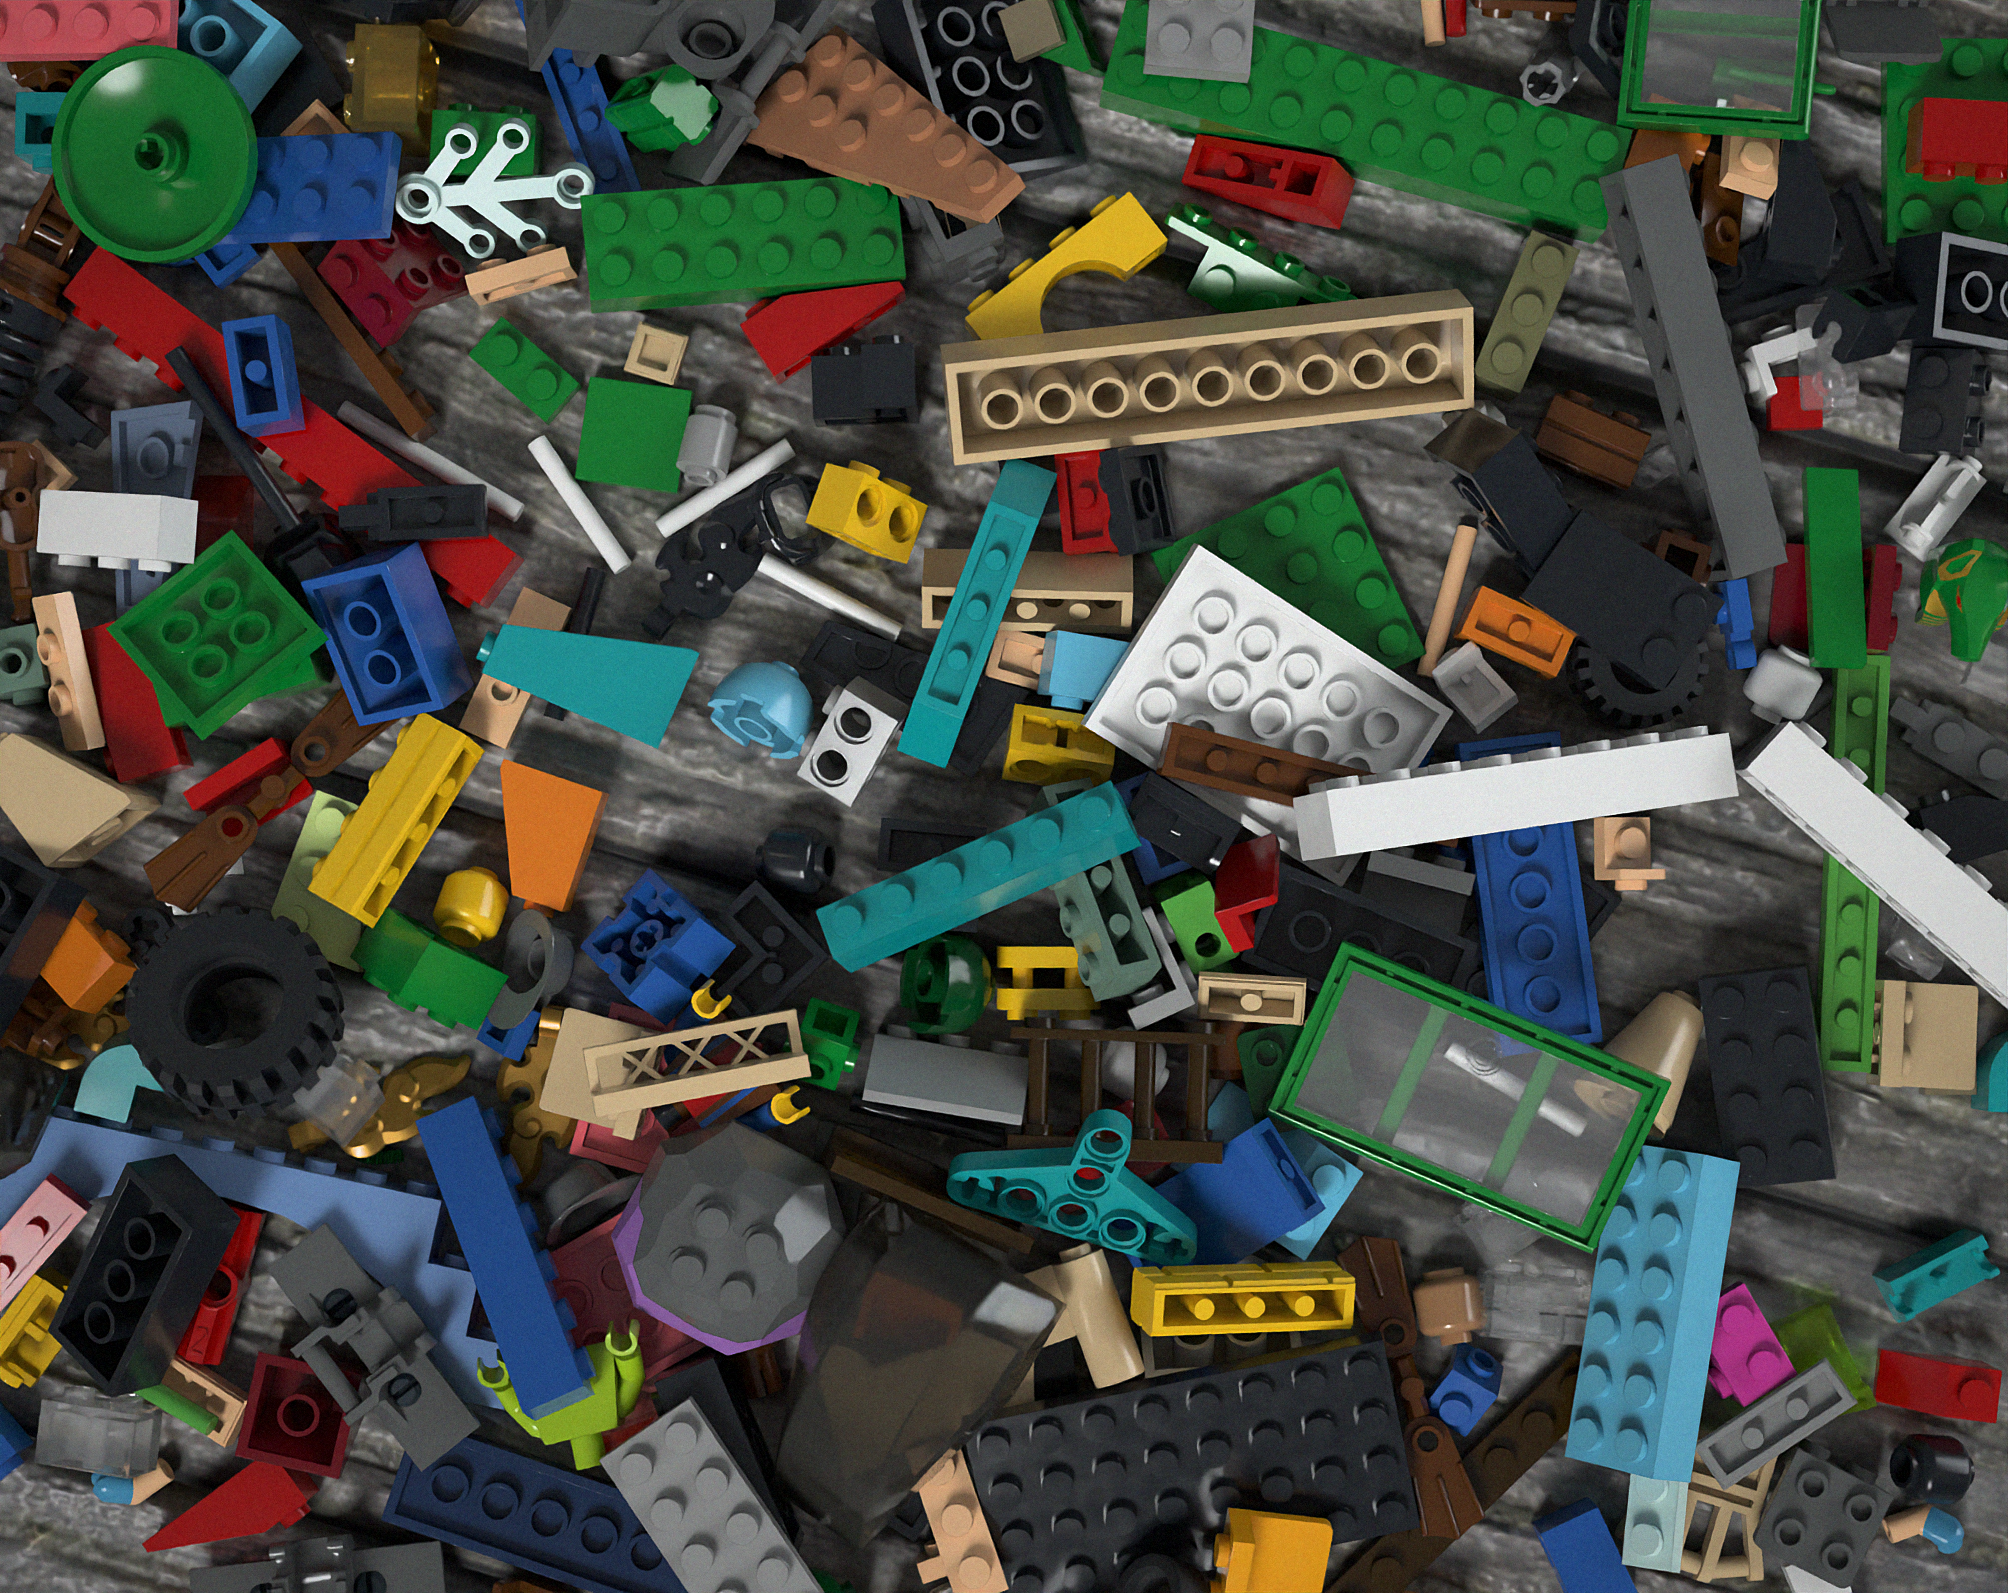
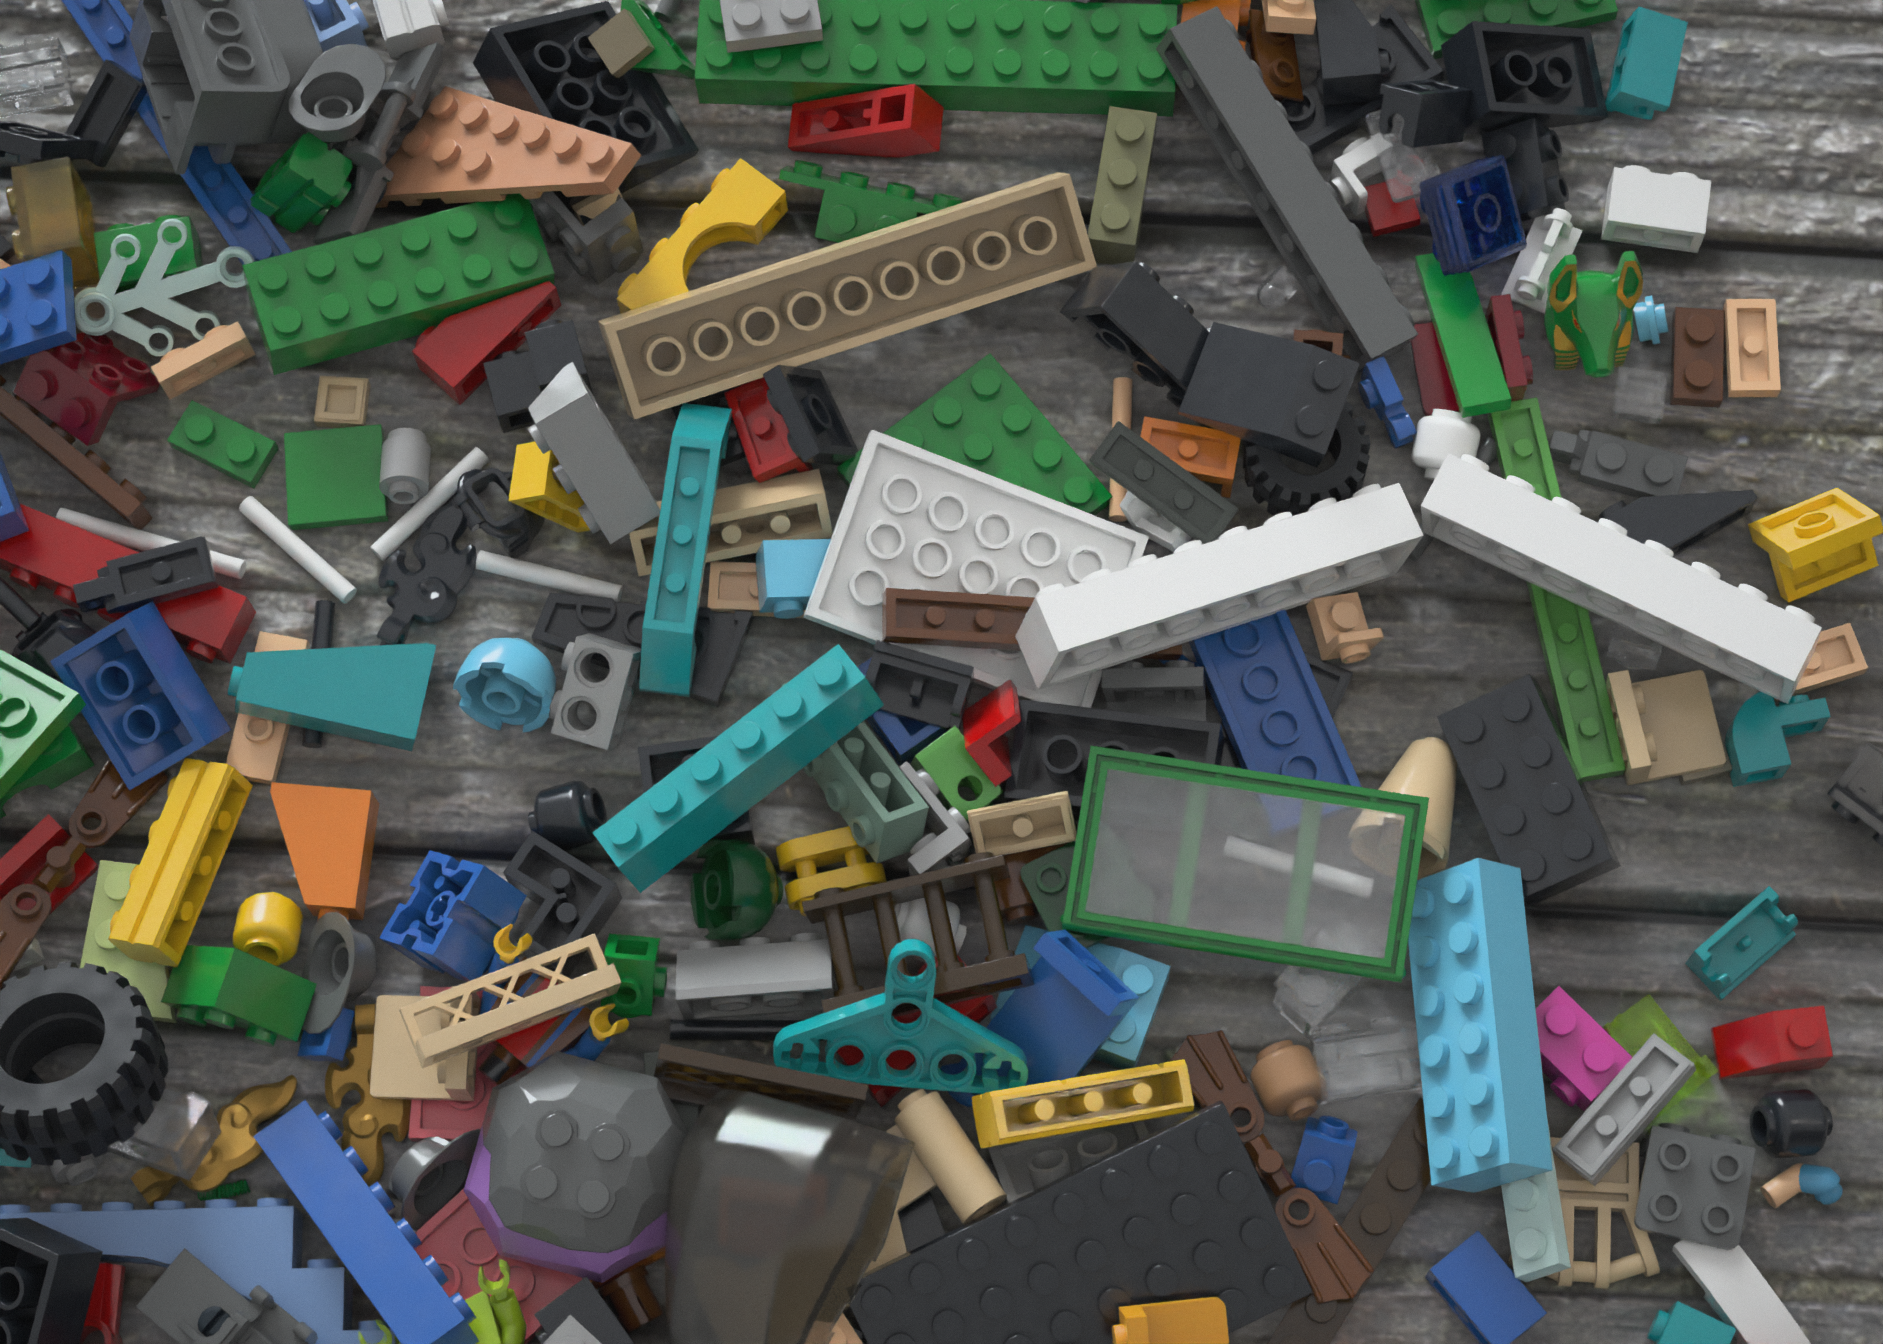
camera: 10 degrees left, 15 degrees down
yellow brick [1002,703,1116,787] -> none
reddish brown brick [1531,390,1651,497] -> none
none -> light grey slope [528,362,660,544]
none -> pearl dark grey tile [1089,421,1239,544]
none -> clear blue brick [1419,155,1527,276]

